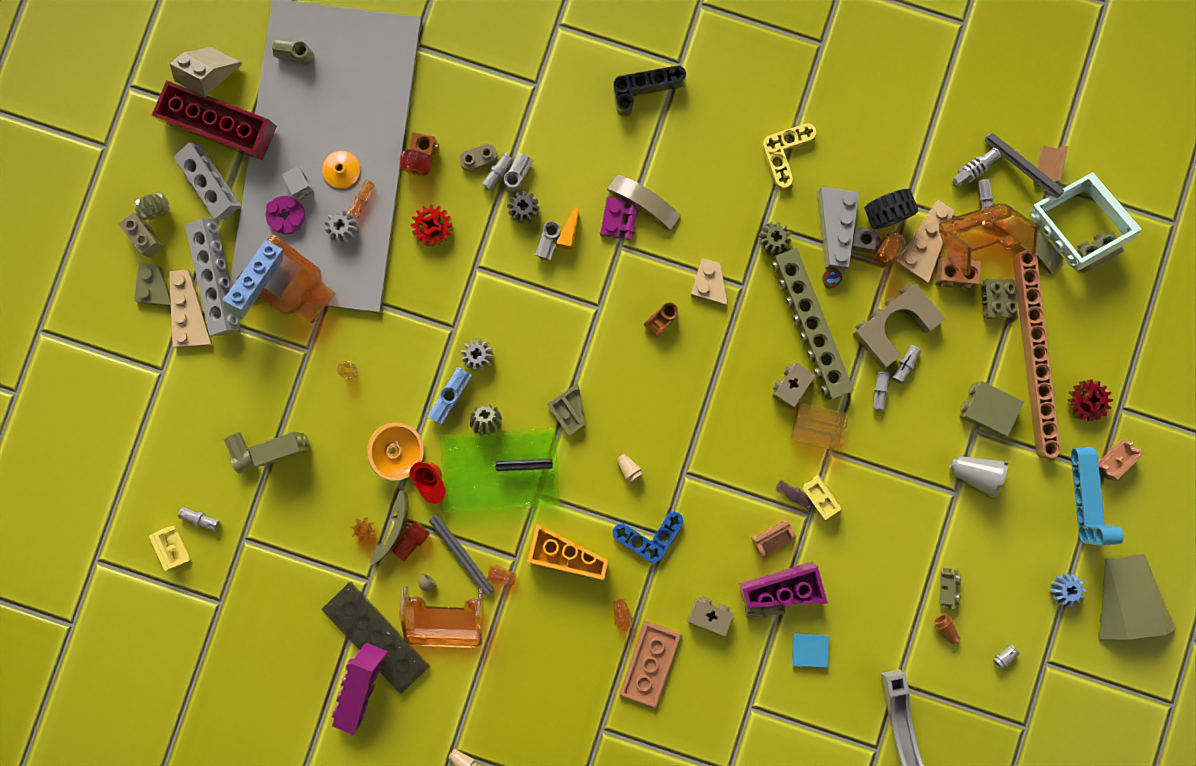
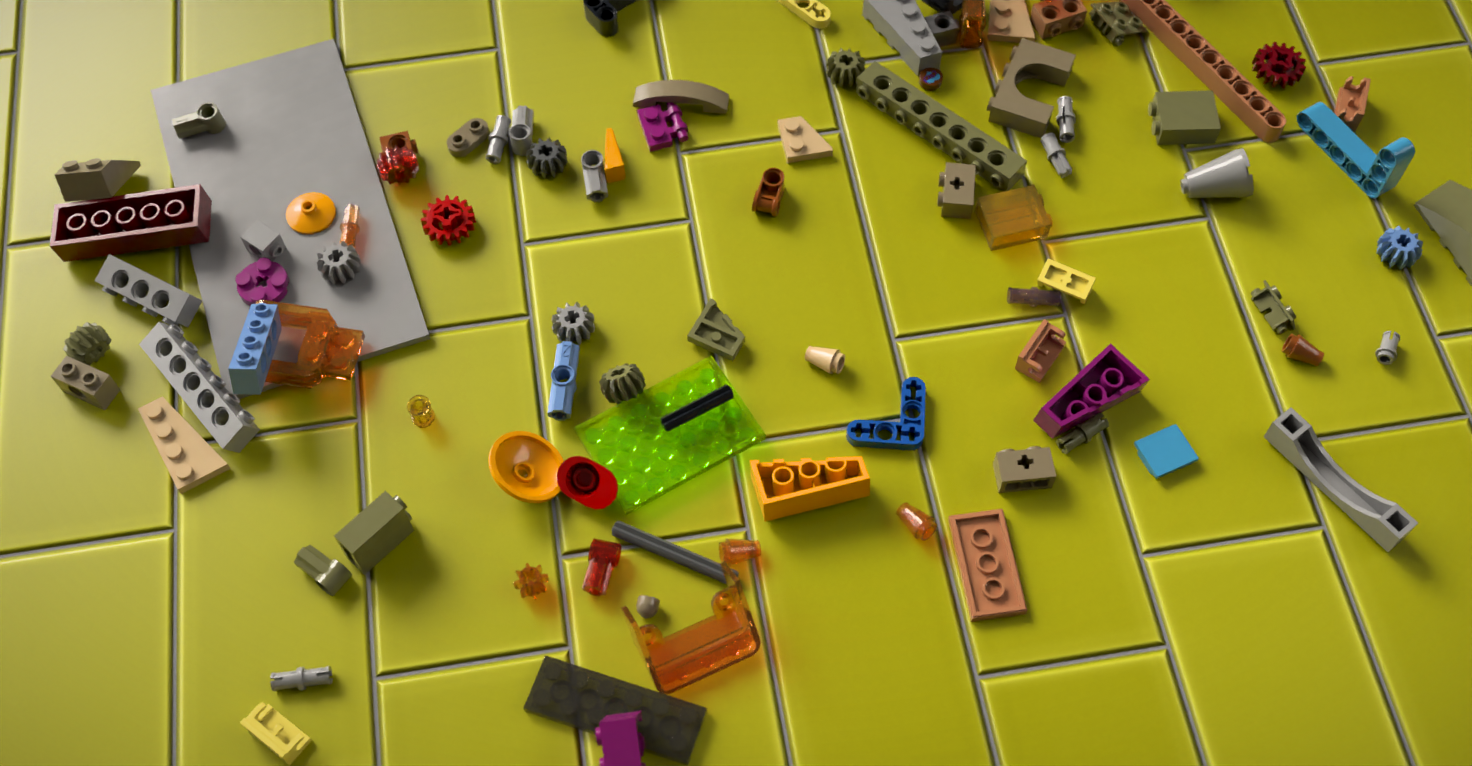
camera: 25 degrees left, 25 degrees down
olive wing [134,264,171,306] -> none
olive slope [369,490,408,565] -> none

